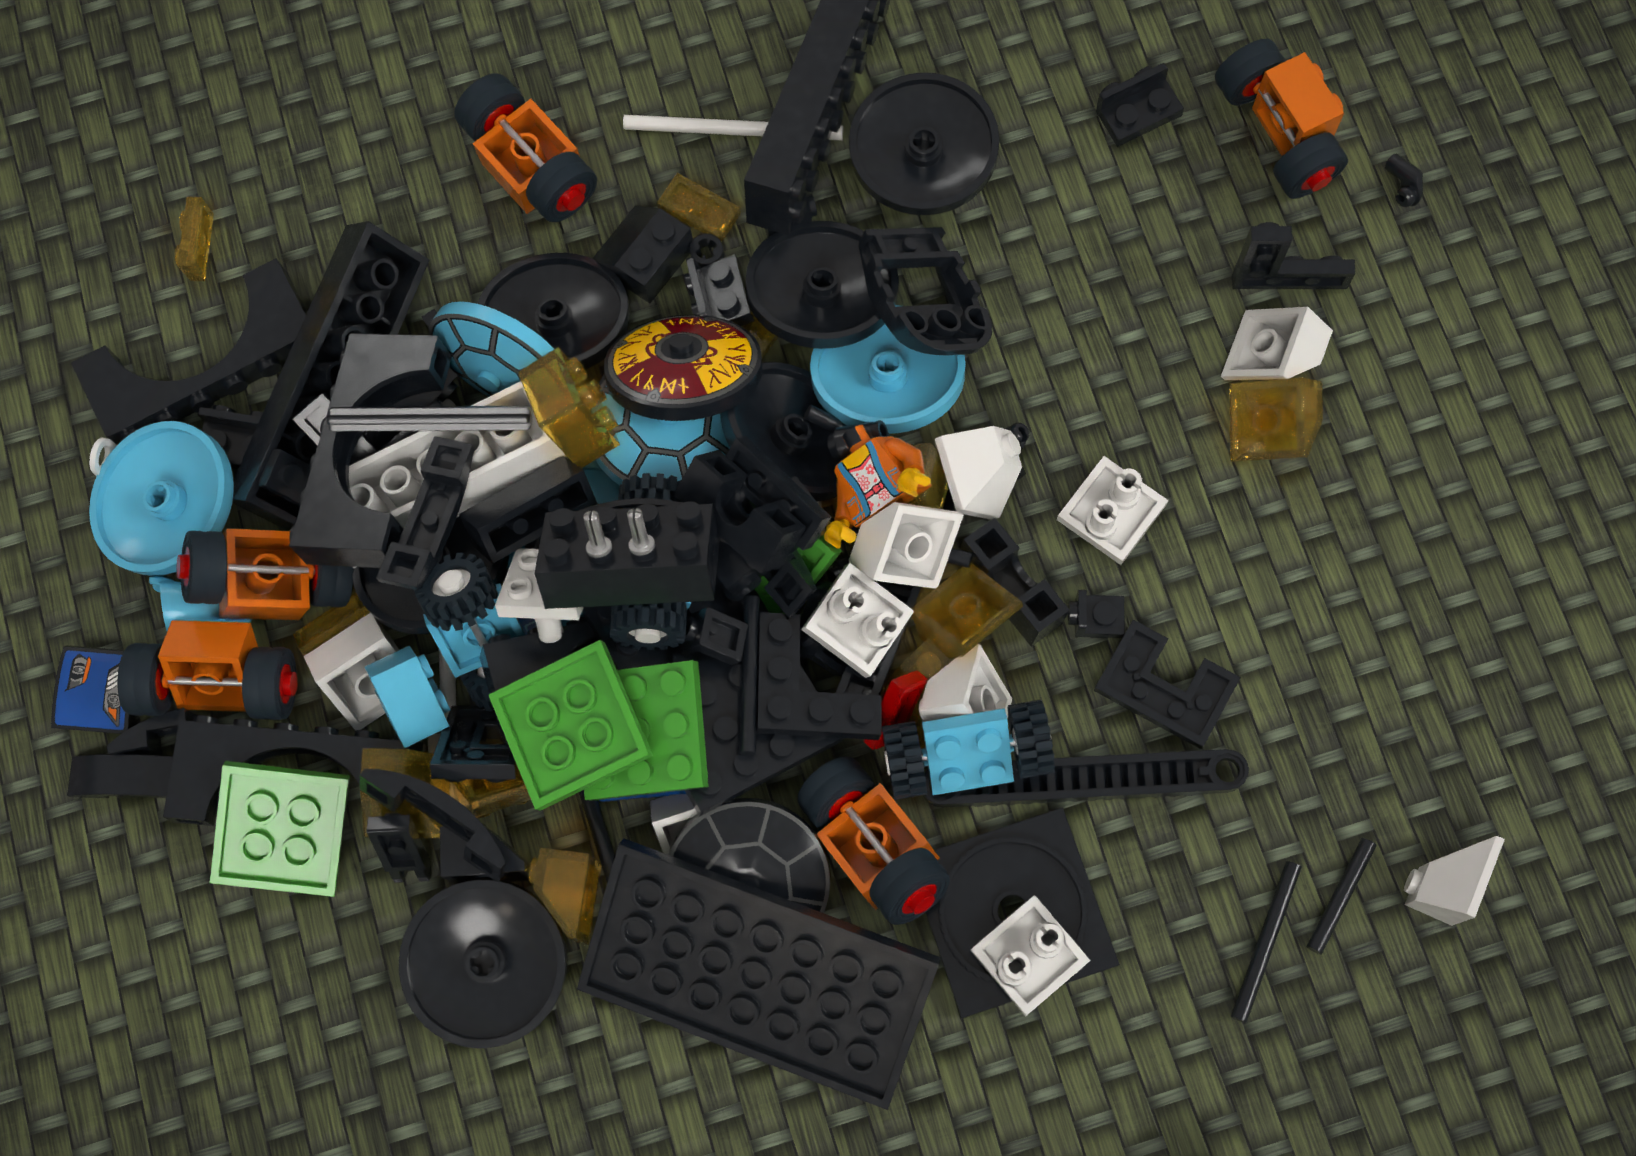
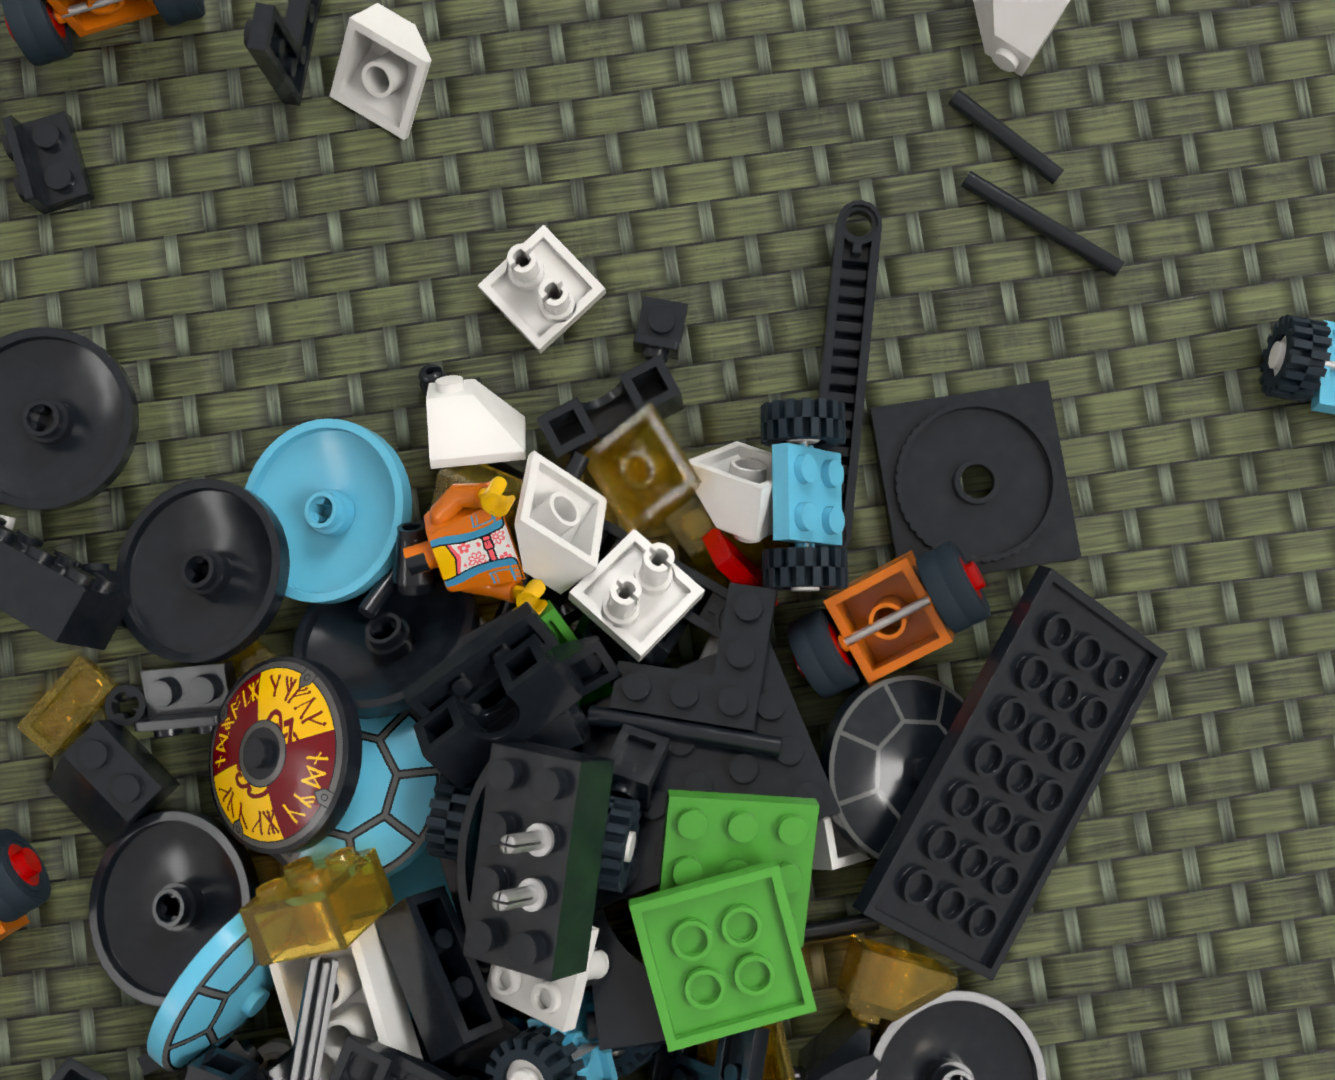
camera: 90 degrees left, 10 degrees up
black slope [858,227,992,356] -> none
white plate [970,895,1091,1017] -> none
black plate [1094,620,1241,749] -> none
clear yellow slope [1230,378,1323,462] -> none

